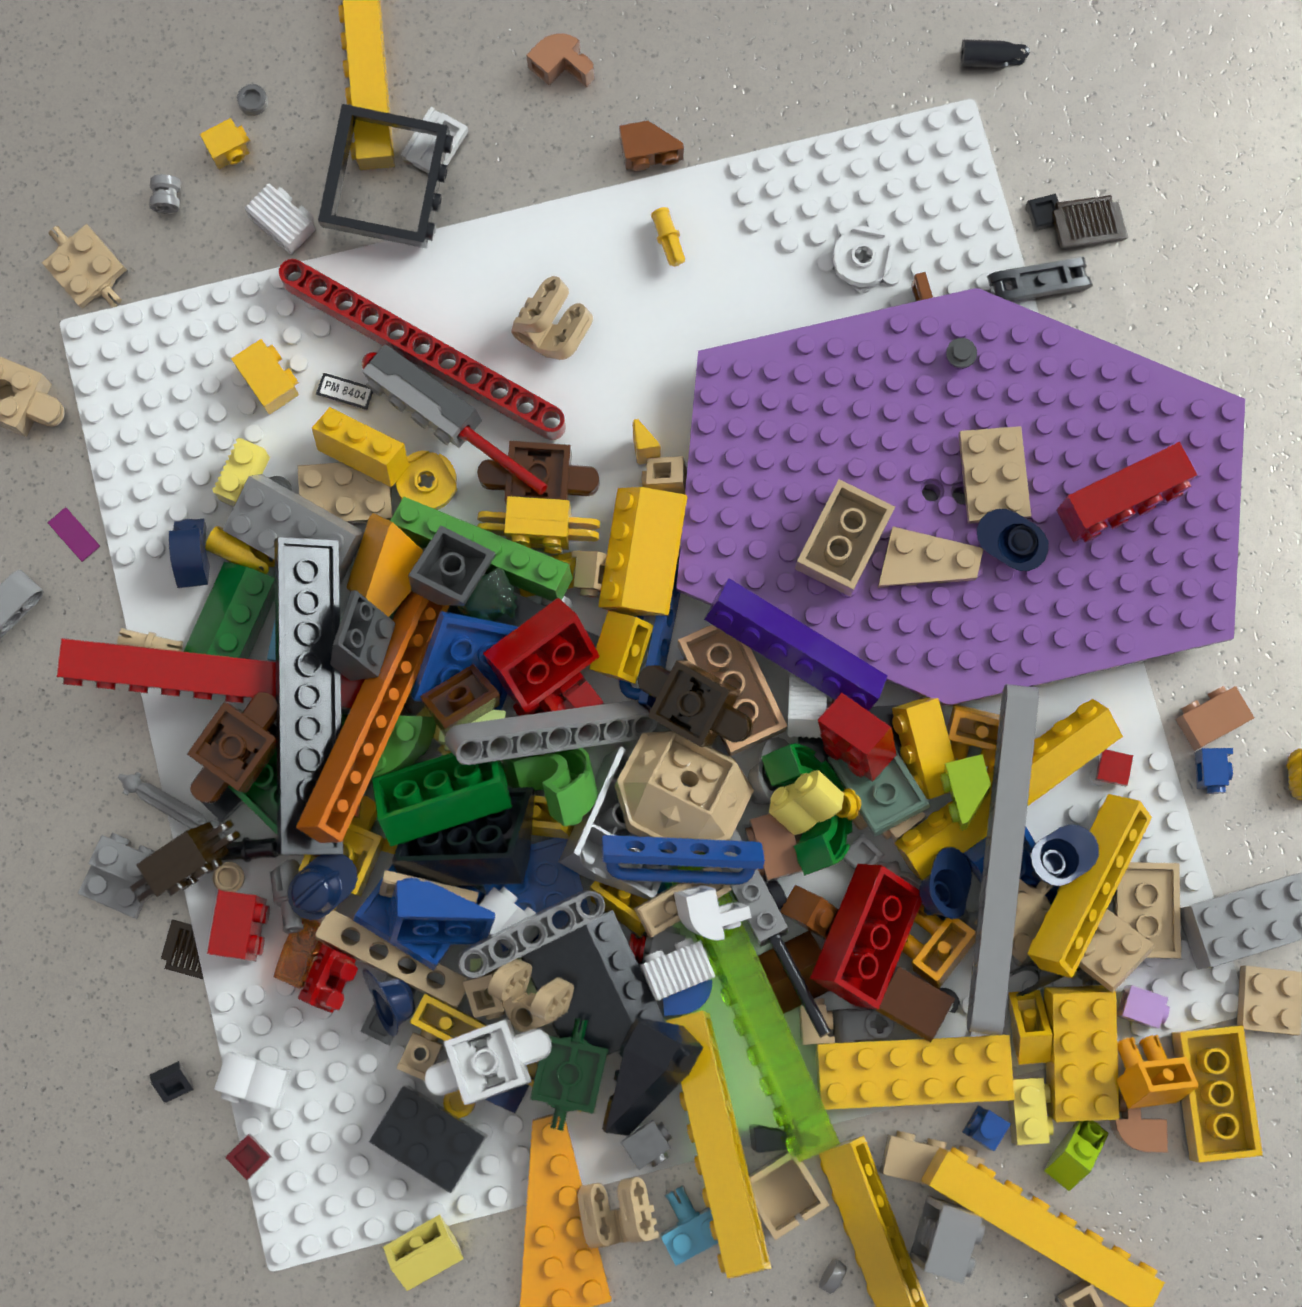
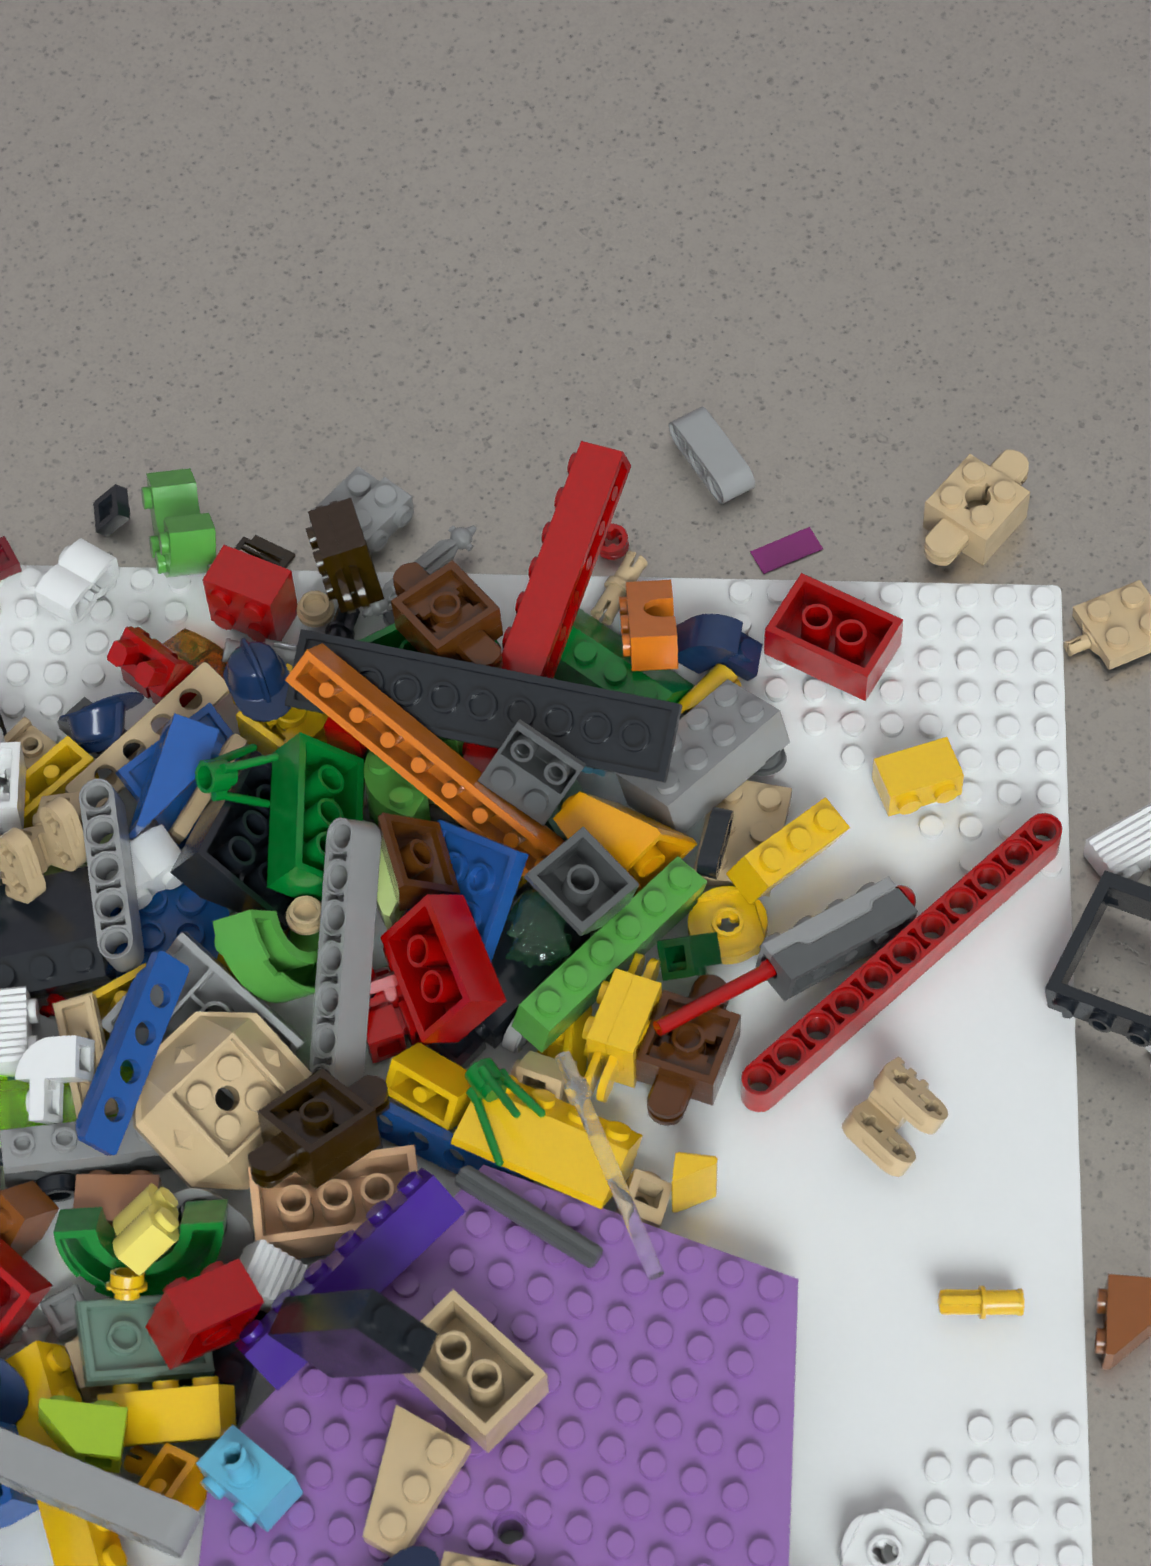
camera: 110 degrees right, 20 degrees down
light yellow brick [212,438,270,507] -> none
sticker [316,372,373,410] -> none
none -> bright green brick [141,468,216,578]
none -> green plant [195,743,279,808]
none -> medium azure brick [196,1424,303,1532]
none -> black brick [268,1289,438,1378]
none -> tan plate [286,896,322,935]
none -> dark grey axle [454,1165,603,1268]
none -> green plant [465,1058,546,1166]
none -> clear bar [555,1051,664,1280]
none -> orange arch [619,580,678,671]
none -> dark green brick [656,932,722,981]
none -> black beam [696,806,734,879]
none -> red brick [764,573,903,701]

